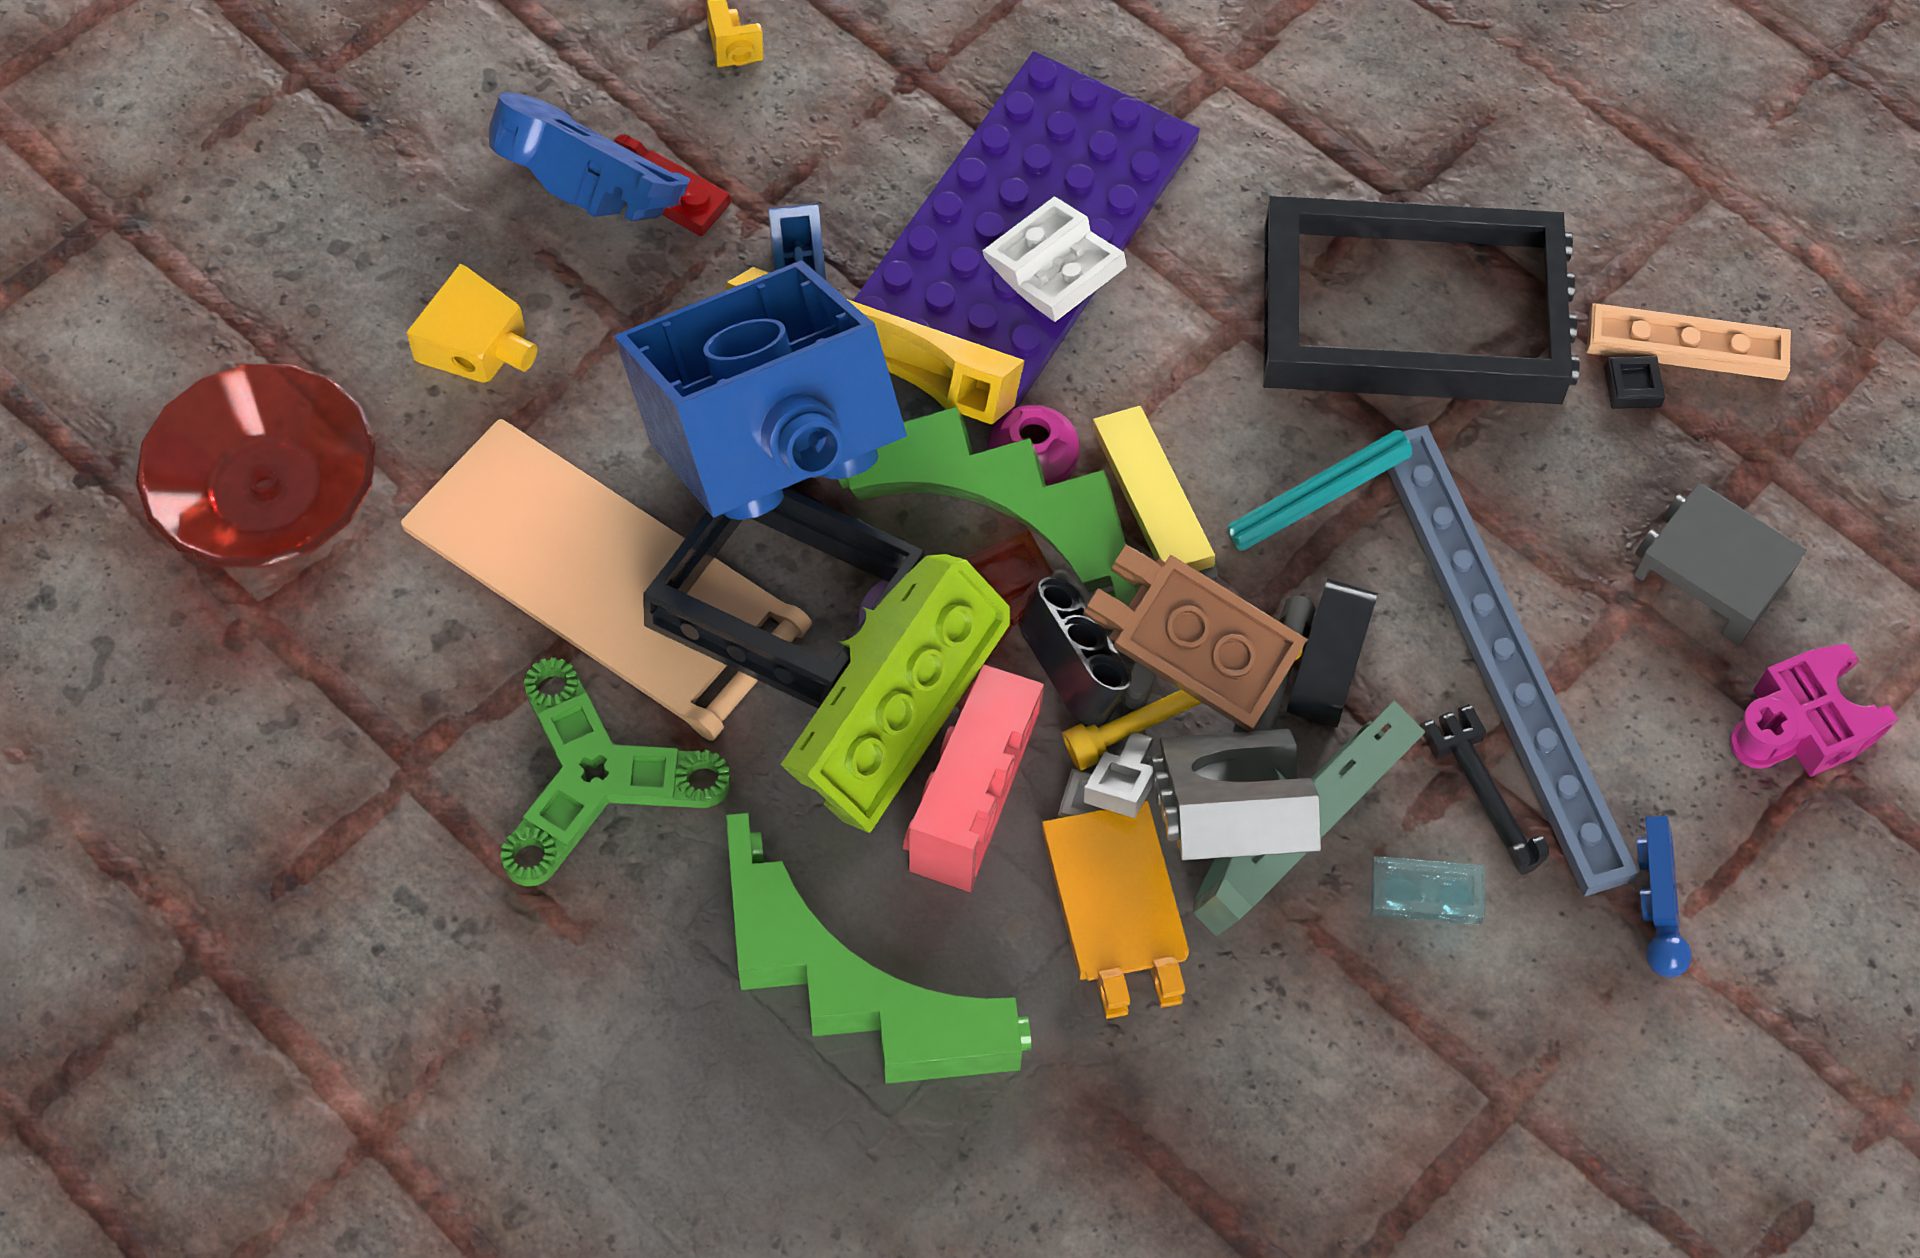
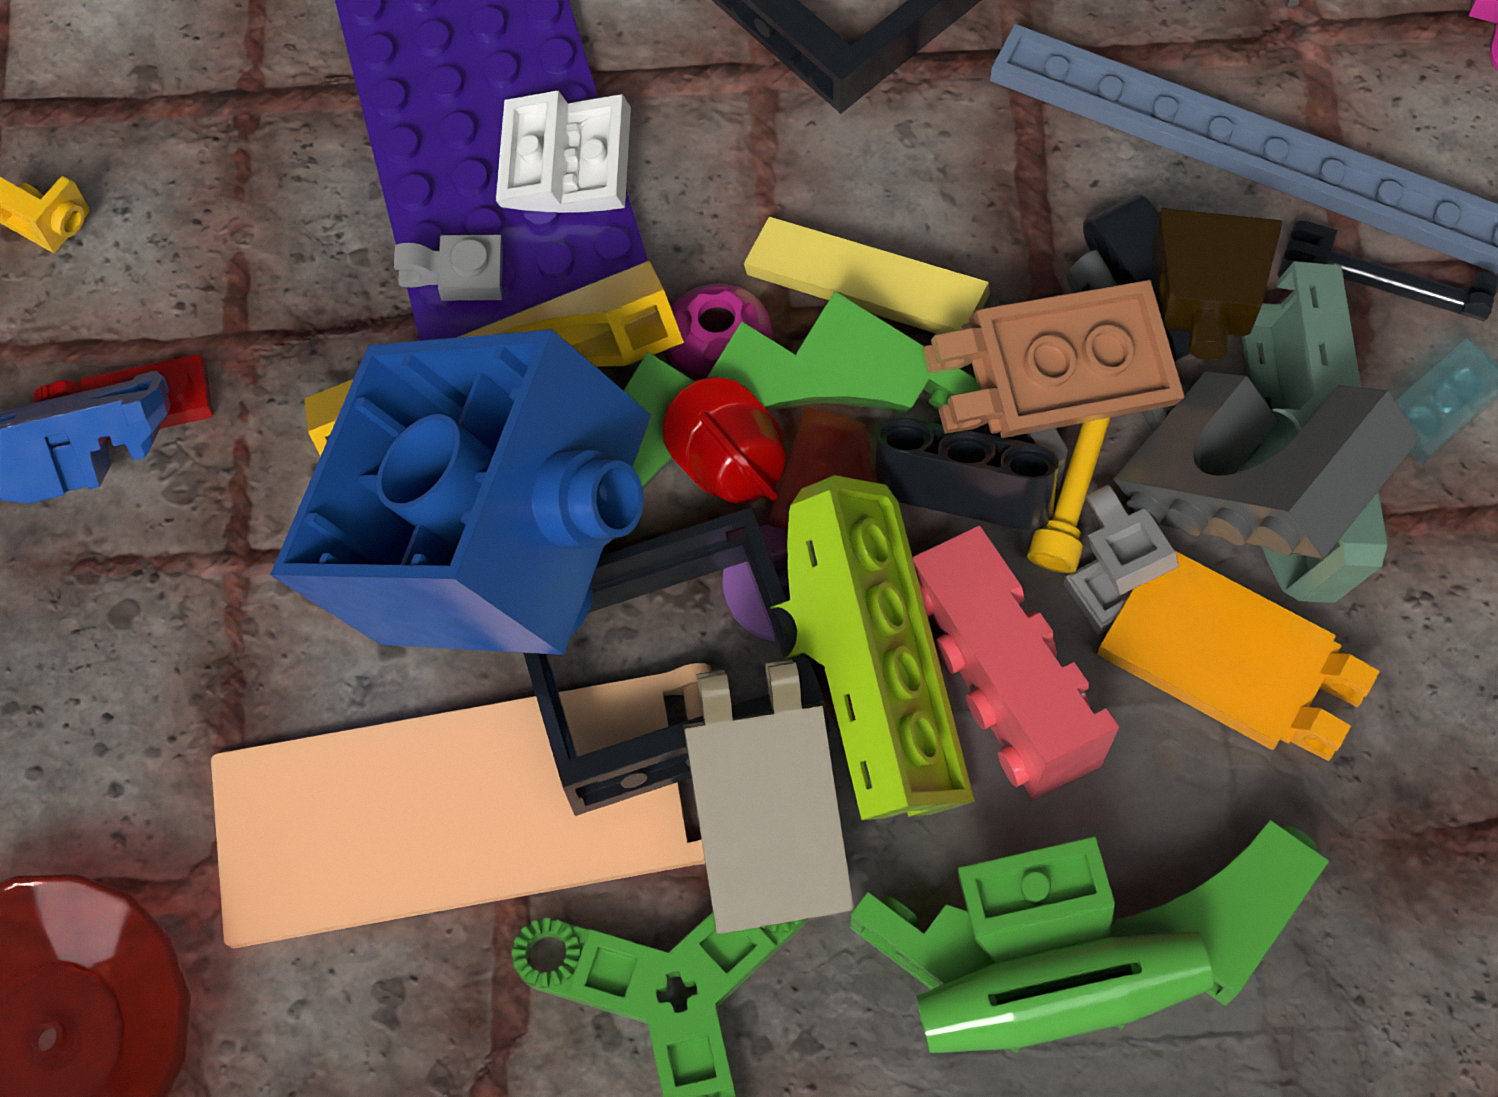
camera: 40 degrees left, 5 degrees up
yellow torso [406,264,538,383] -> none
blue slope [768,203,826,281] -> none
teal axle [1227,430,1412,551] -> none
none -> light grey plate [394,235,503,301]
none -> red piece [662,376,786,504]
none -> tile [683,658,854,934]
none -> bright green plate [916,837,1214,1053]
none -> dark brown torso [1151,208,1282,360]

